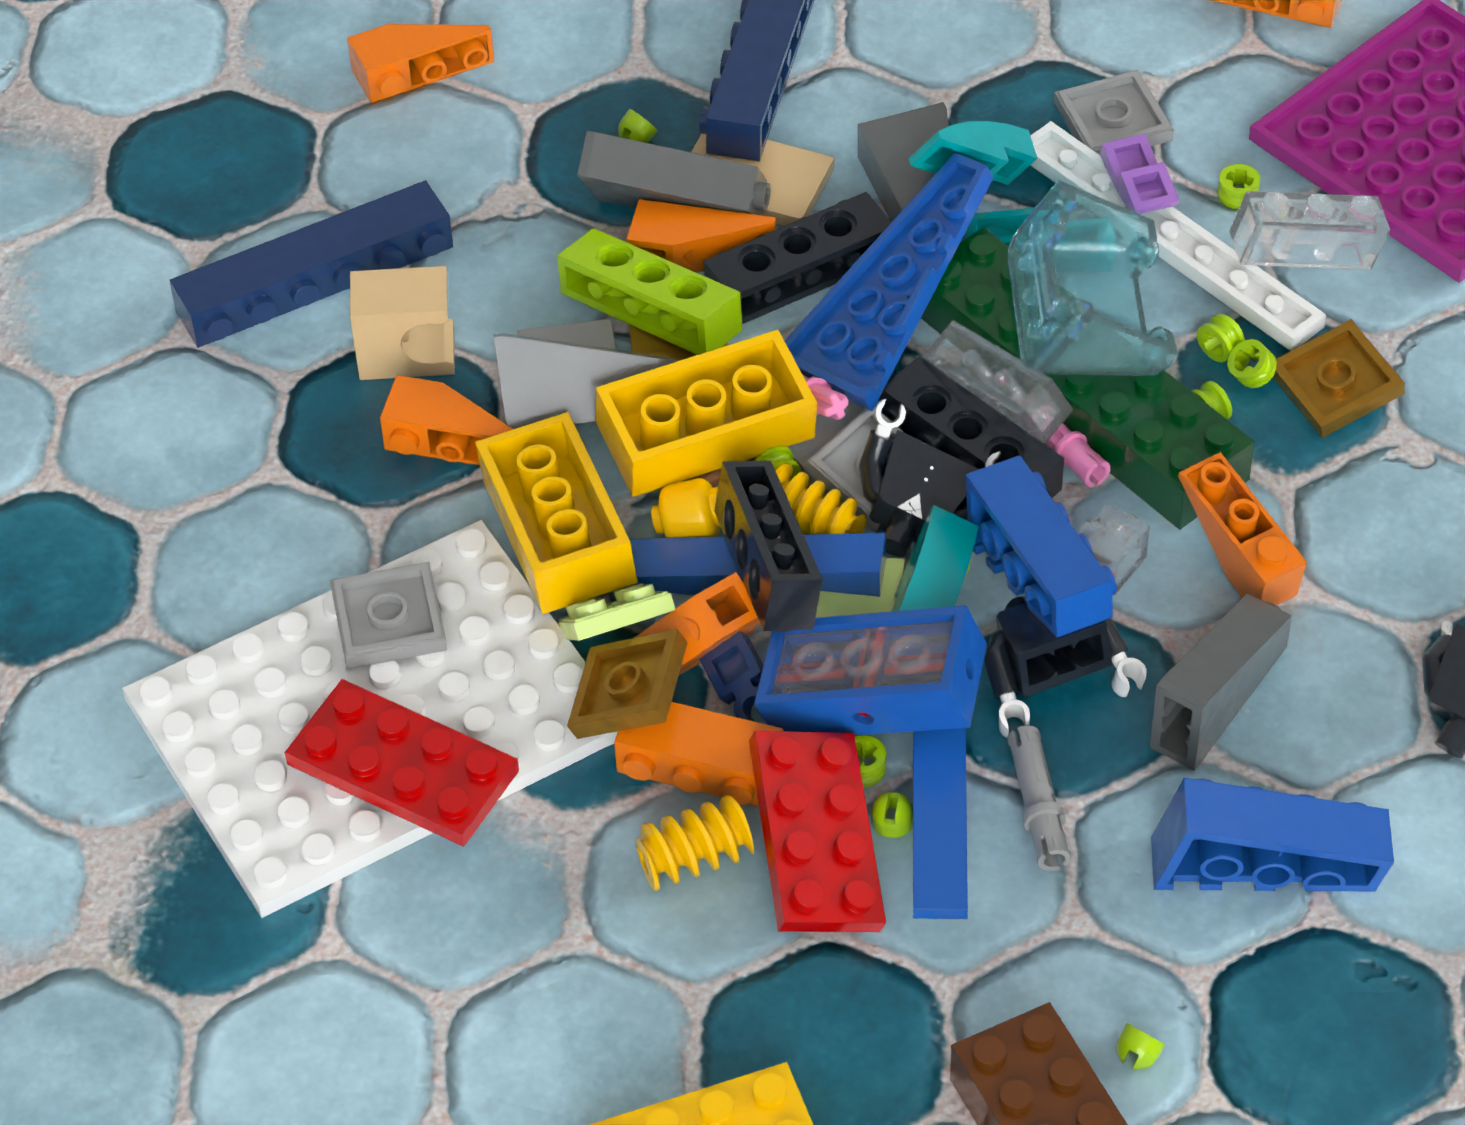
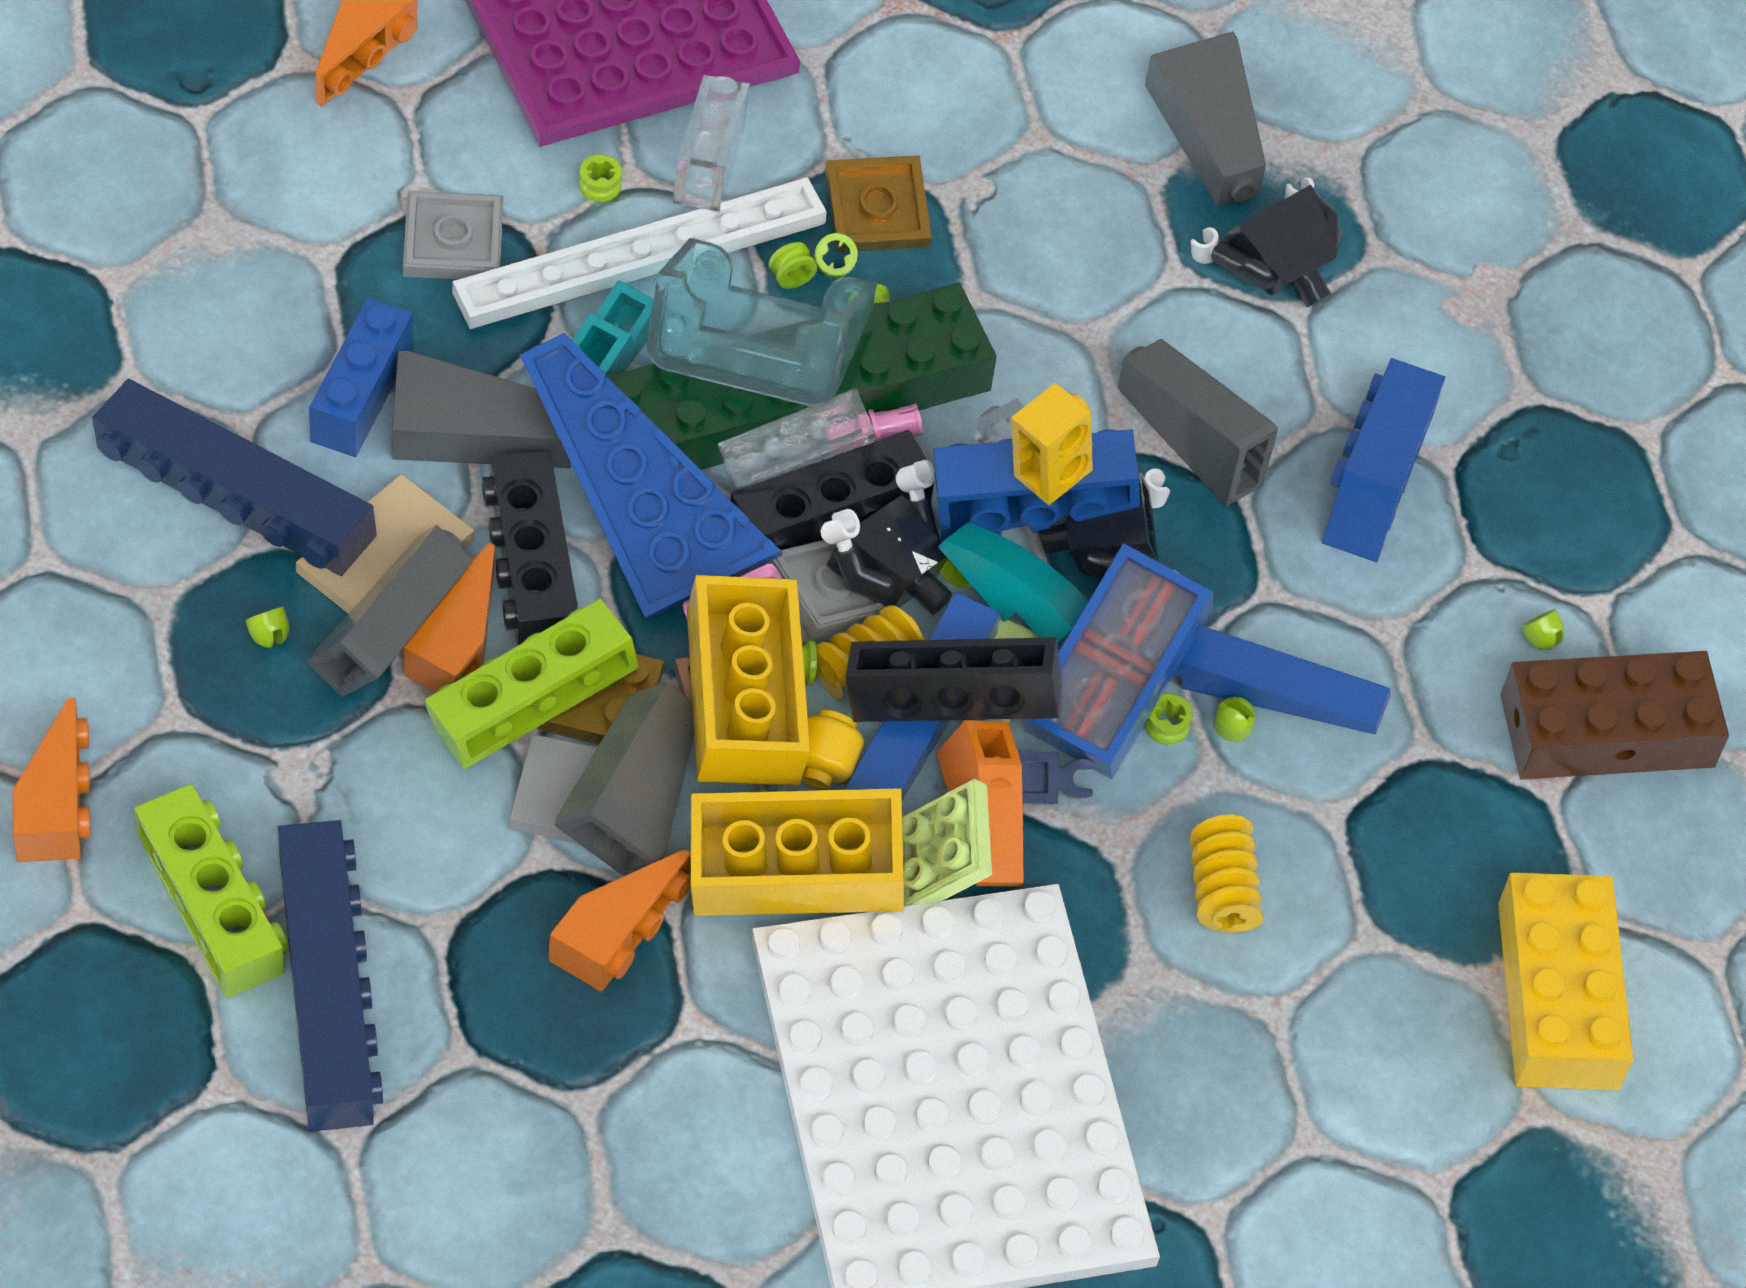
camera: 80 degrees left, 5 degrees up
red plate [284,679,519,847] -> none
light grey tile [330,562,447,669] -> none
tan piece [350,266,455,380] -> none
pearl gold plate [567,629,688,739] -> none
orange brick [614,702,783,806] -> none
red plate [749,731,886,932] -> none
teal slope [908,121,1038,185] -> none
light grey pin [1007,725,1071,871] -> none
medium lavender slope [1100,133,1179,216] -> none
orange slope [1178,452,1307,605] -> none
none -> lime brick [134,784,289,999]
none -> blue brick [309,297,413,458]
none -> yellow brick [1011,382,1093,505]

